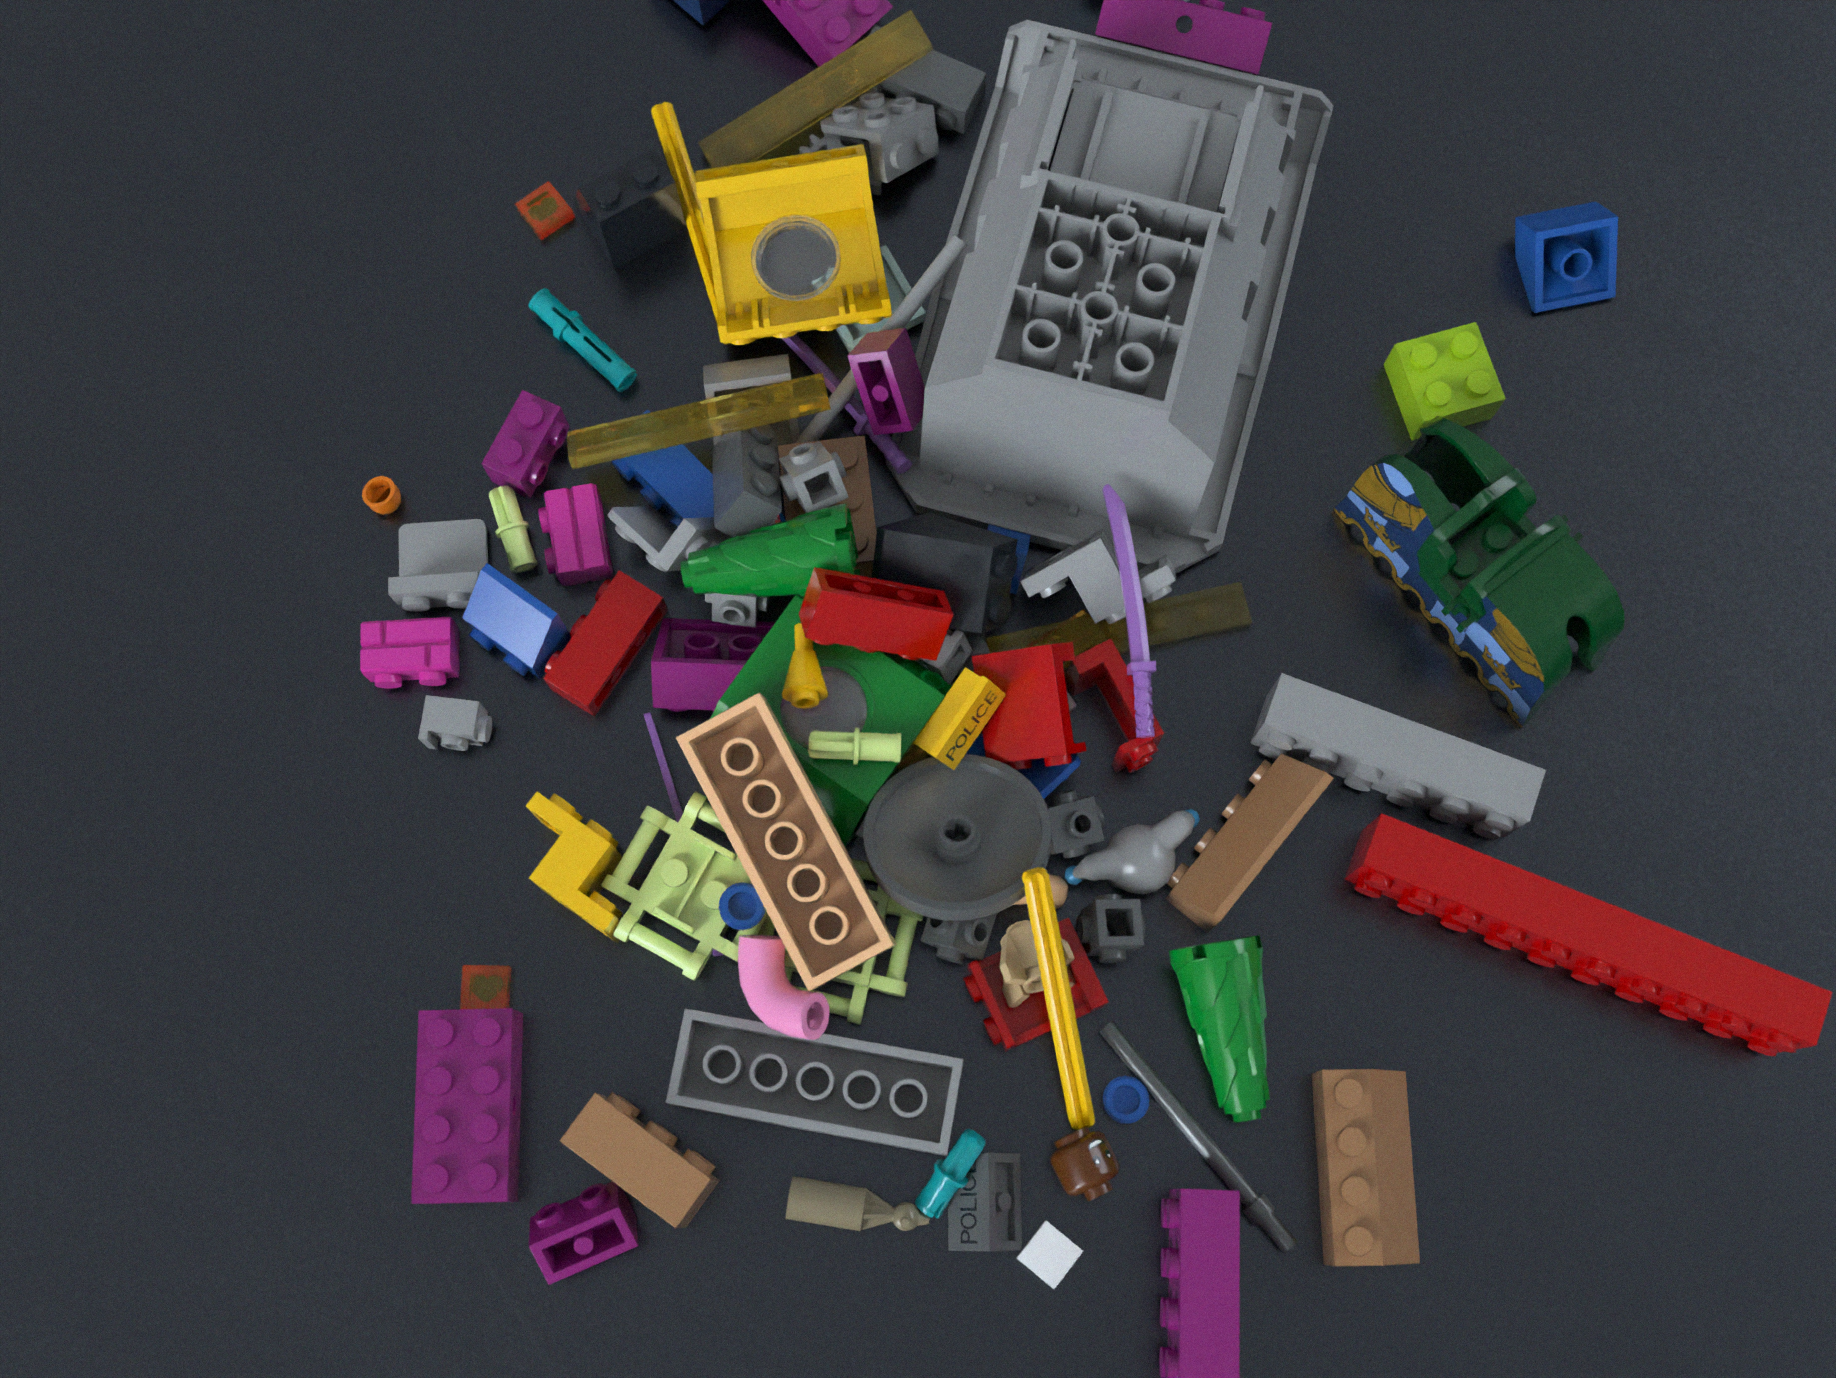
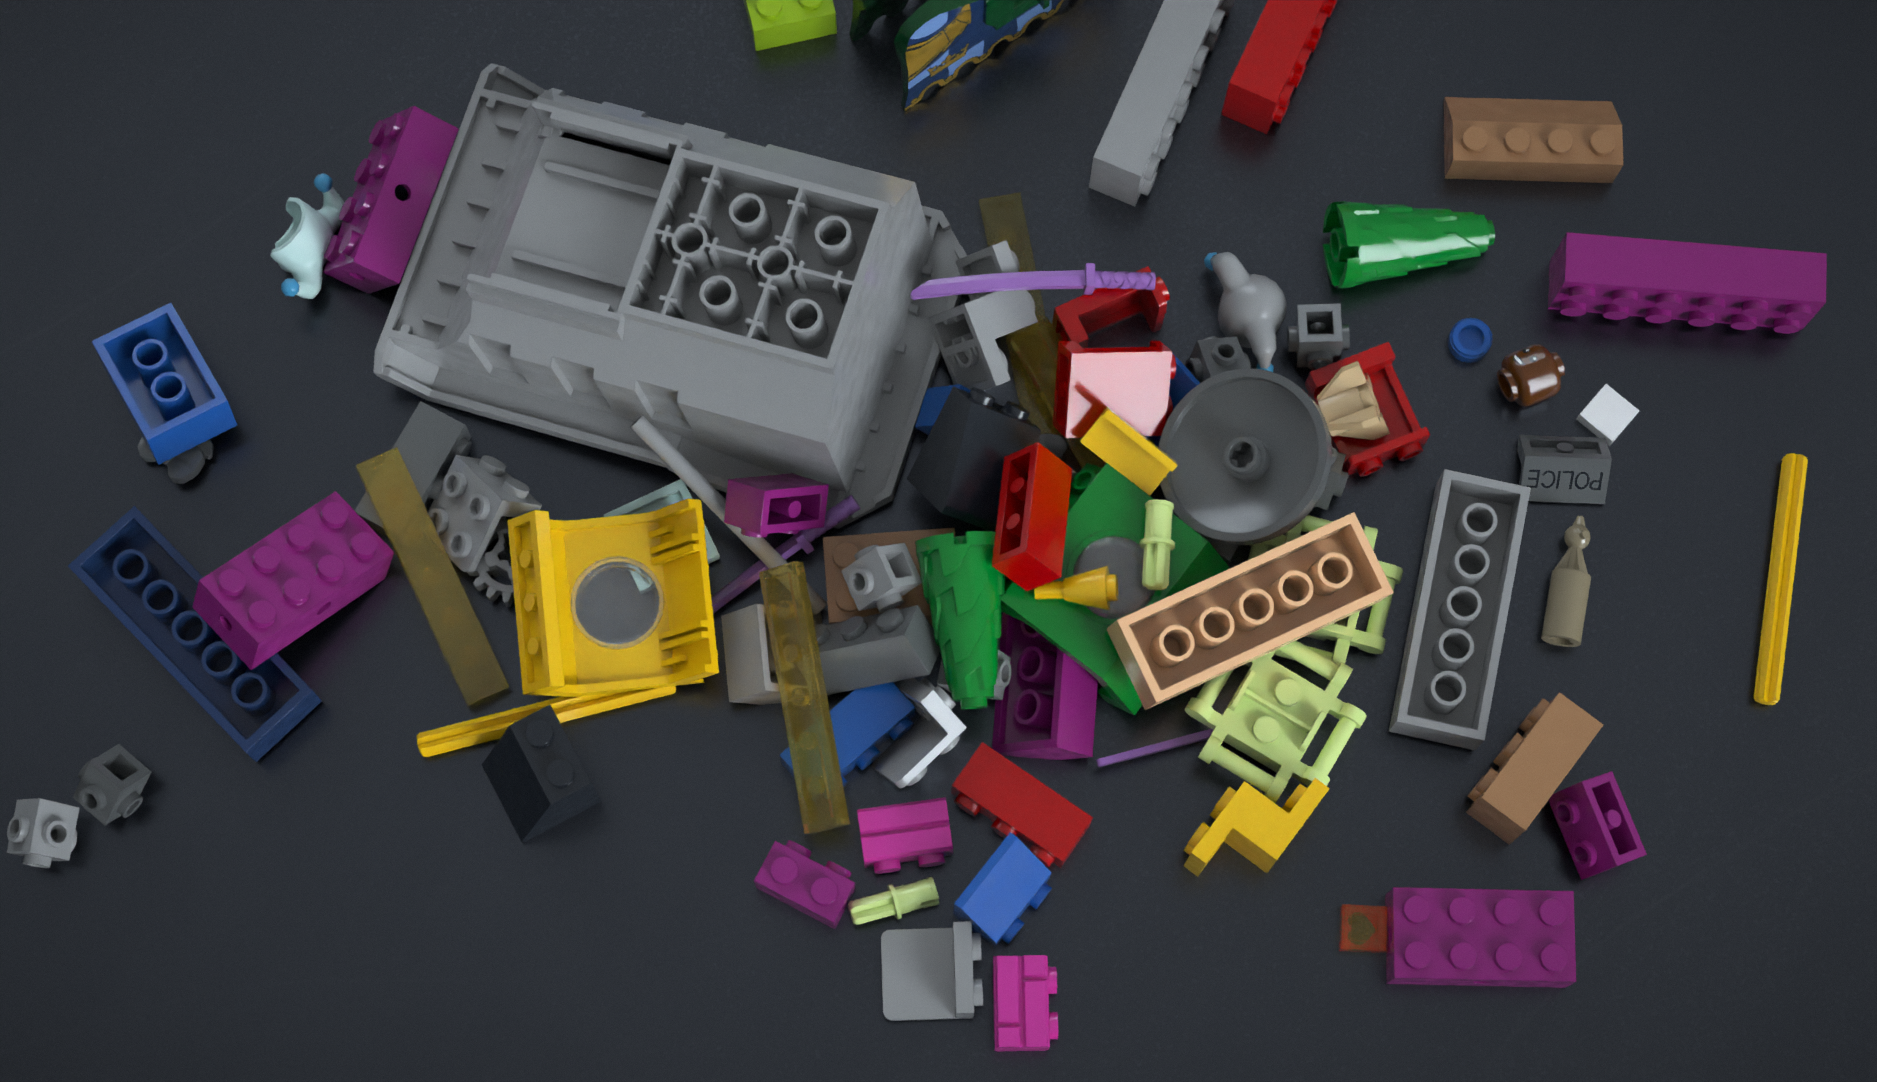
camera: 90 degrees left, 0 degrees up
orange hinge [362,476,401,515] -> none
light grey brick [418,695,492,751] -> none
tile [515,181,575,240] -> none
teal pin [529,288,637,392] -> none
blue tile [719,883,766,930] -> none
bright pink cylinder [738,935,829,1040] -> none
teal axle [915,1129,986,1219] -> none
yellow axle [1022,867,1095,1130] -> none
dark grey bar [1099,1020,1298,1253] -> none
medium nougat slope [1165,754,1334,933] -> none

